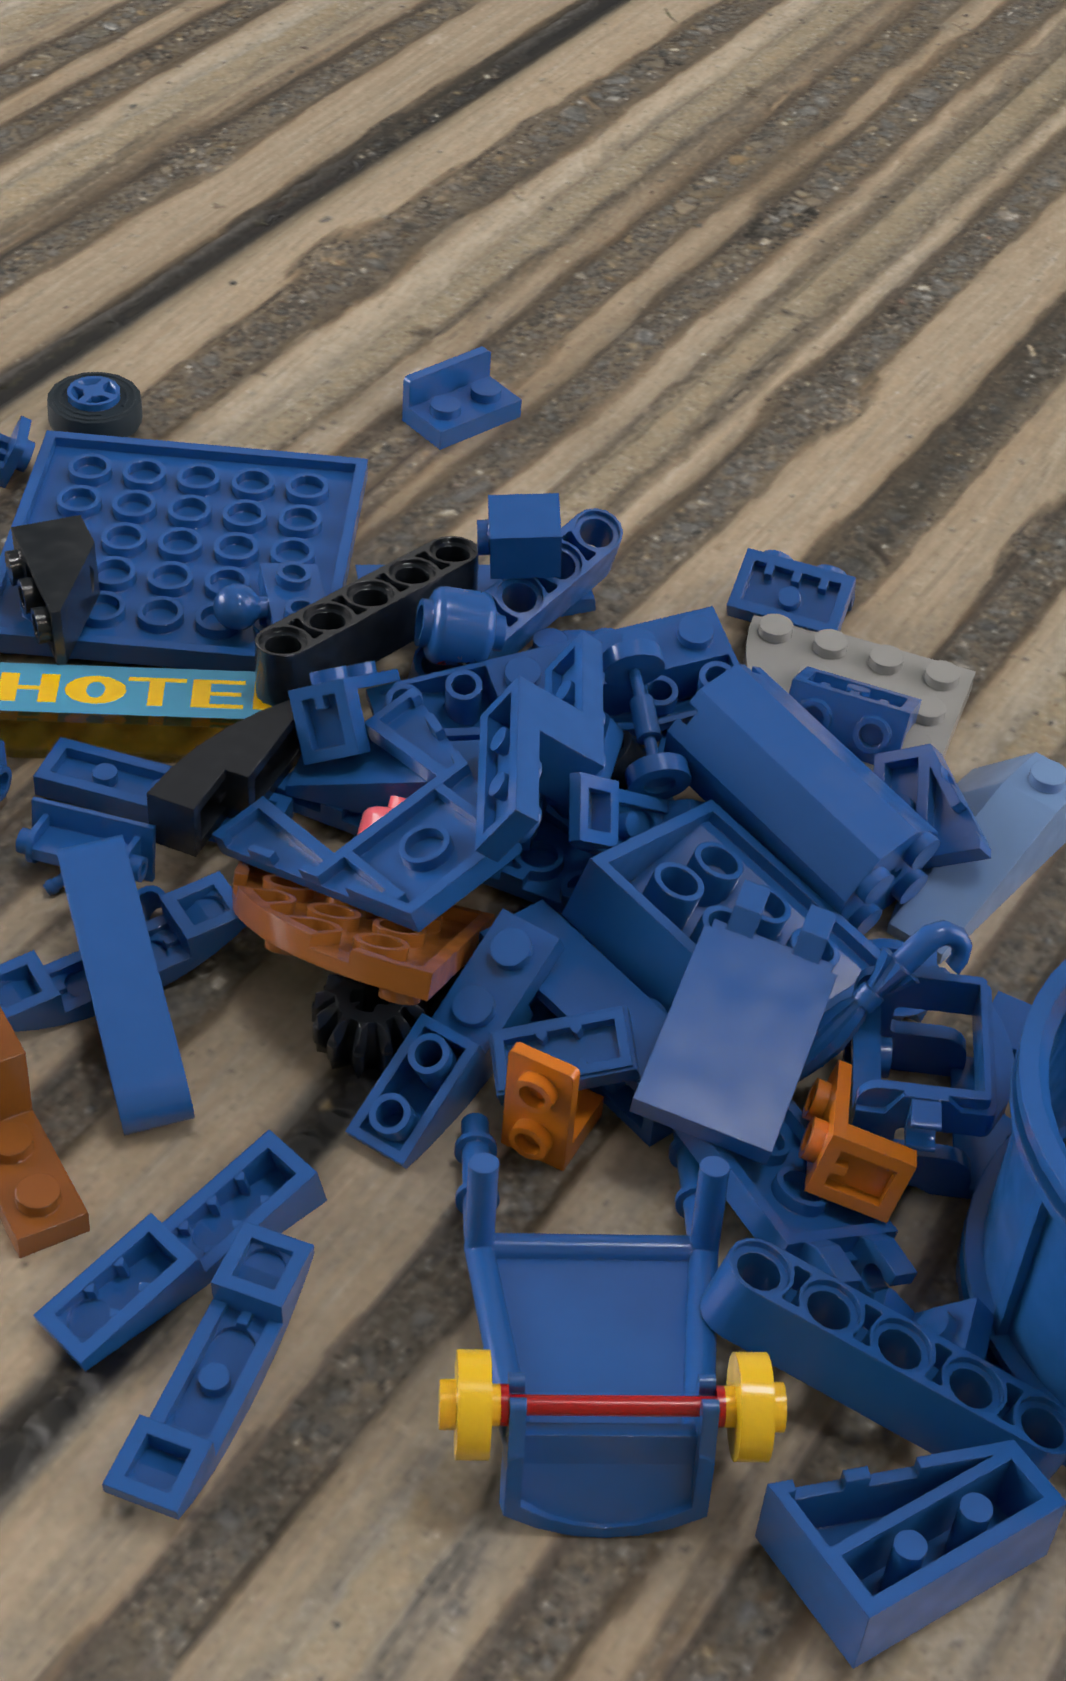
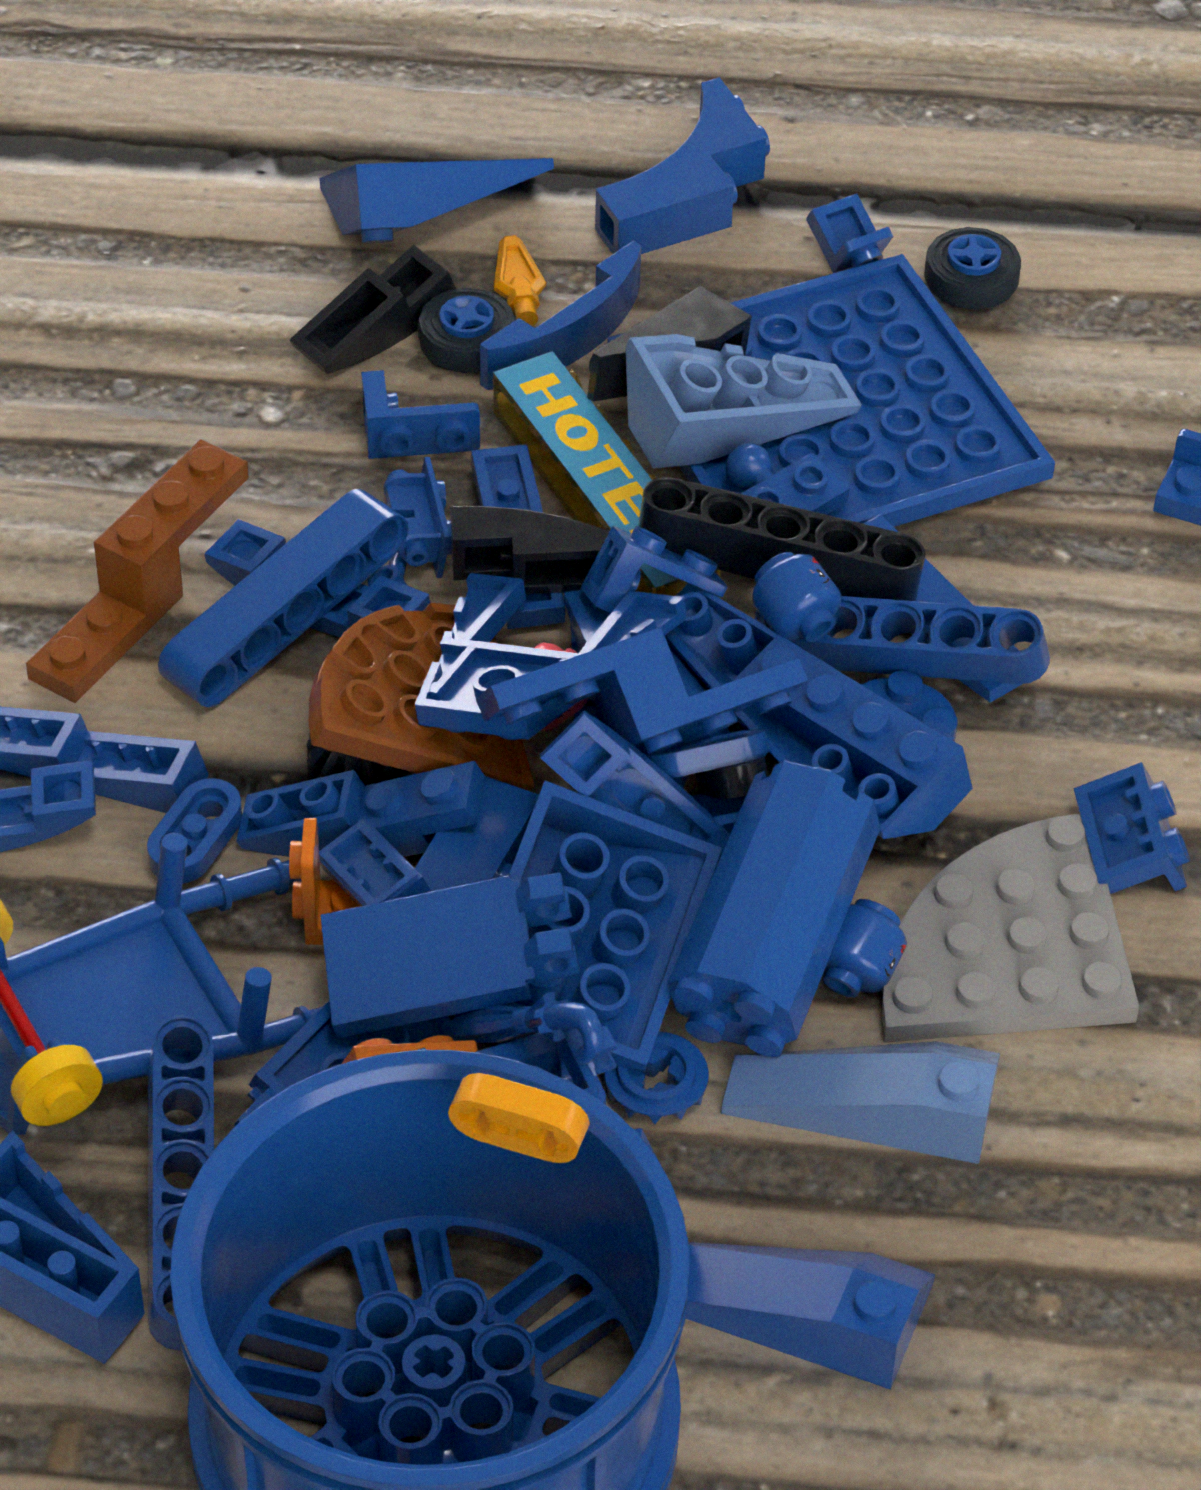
camera: 65 degrees right, 5 degrees up
blue brick [477,493,562,579] -> none
blue wheel [602,638,691,799] -> none
blue bracket [789,666,922,765] -> none
blue wing [873,743,991,870] -> none
none -> blue plate [147,778,242,884]
none -> medium blue wedge [626,334,862,469]

